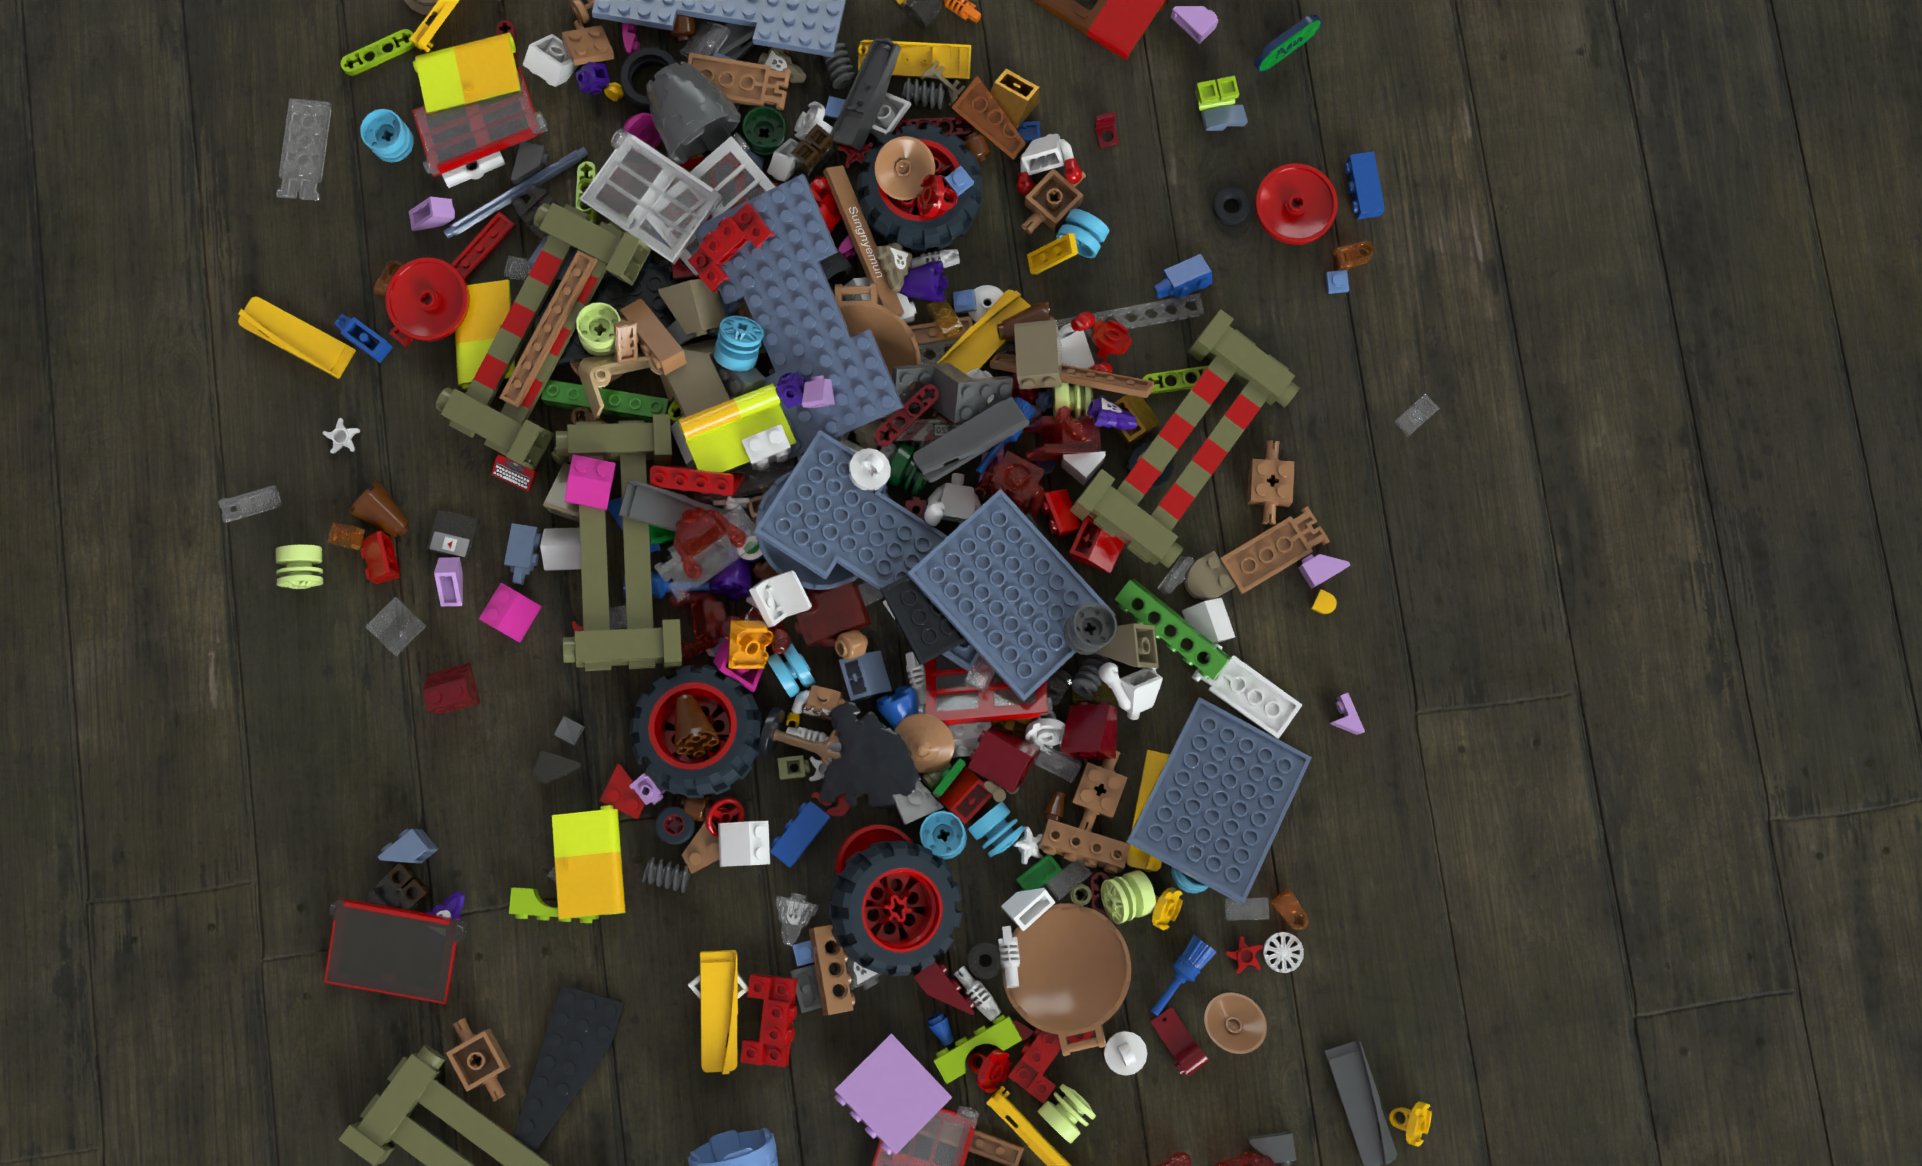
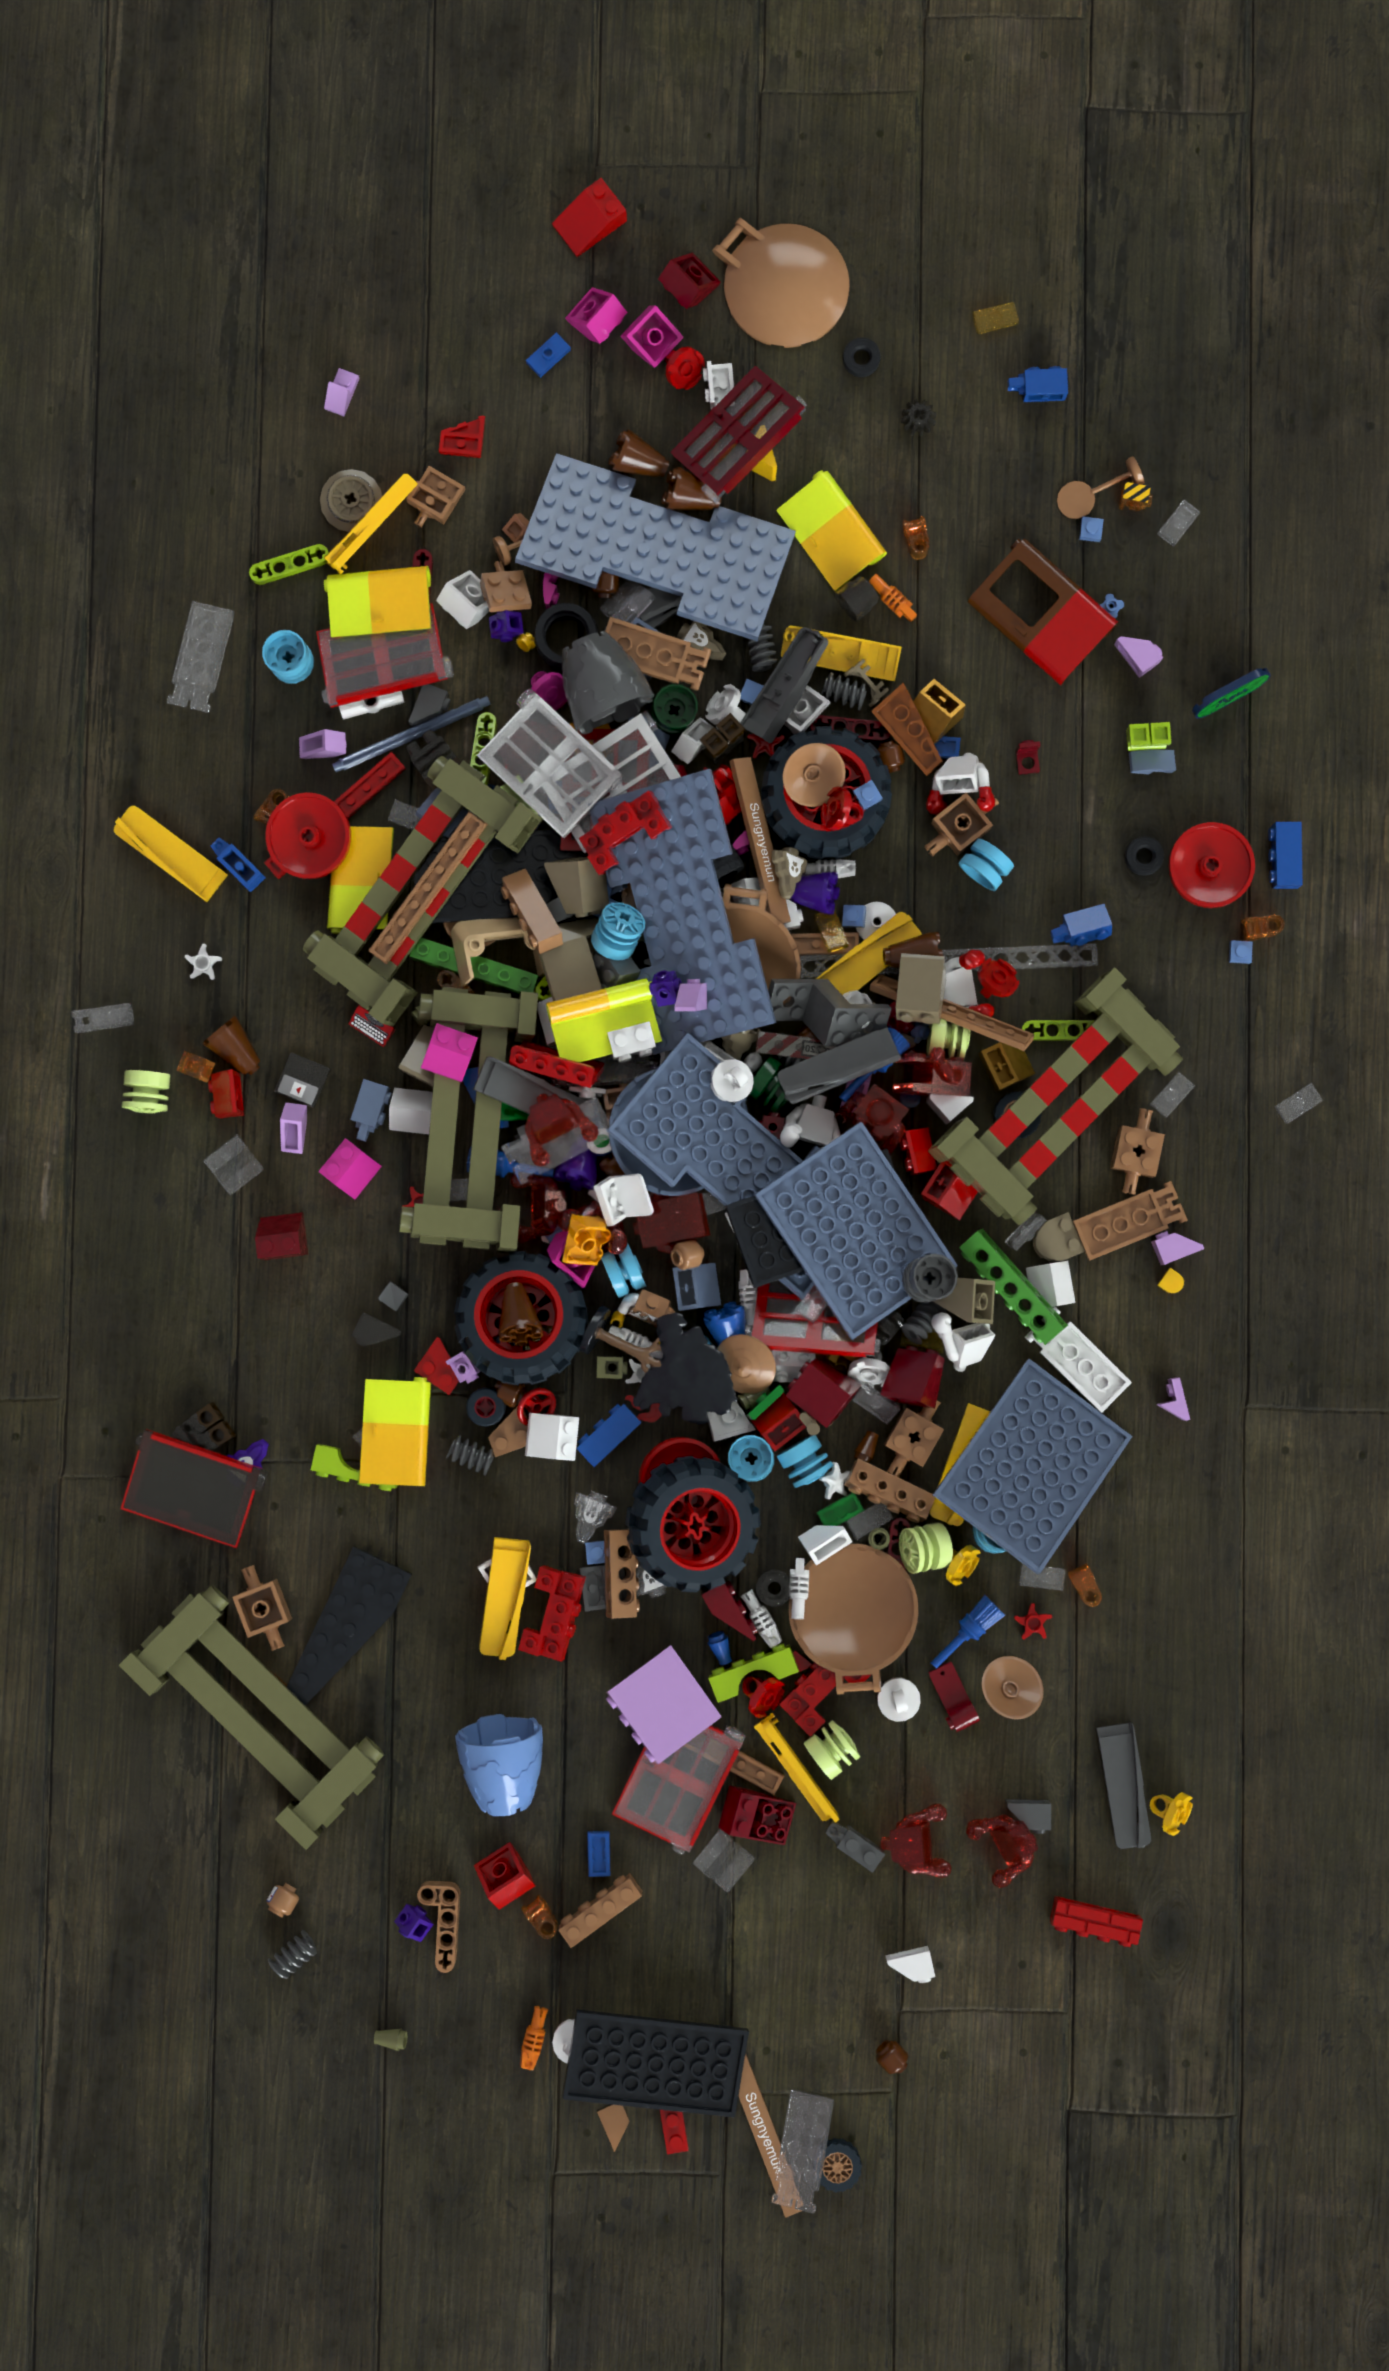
camera: 15 degrees right, 5 degrees up
sand blue slope [378,828,438,863] -> none
yellowish green wheel [576,302,621,357] -> none
medium nougat plate [614,320,638,364] -> none
dark red beam [874,384,939,447] -> none
yellow plate [1027,233,1078,275] -> none
dark purple rock [1087,395,1137,430] -> none
white wheel [1263,932,1304,973] -> none
none -> clear plate [1150,1072,1195,1118]

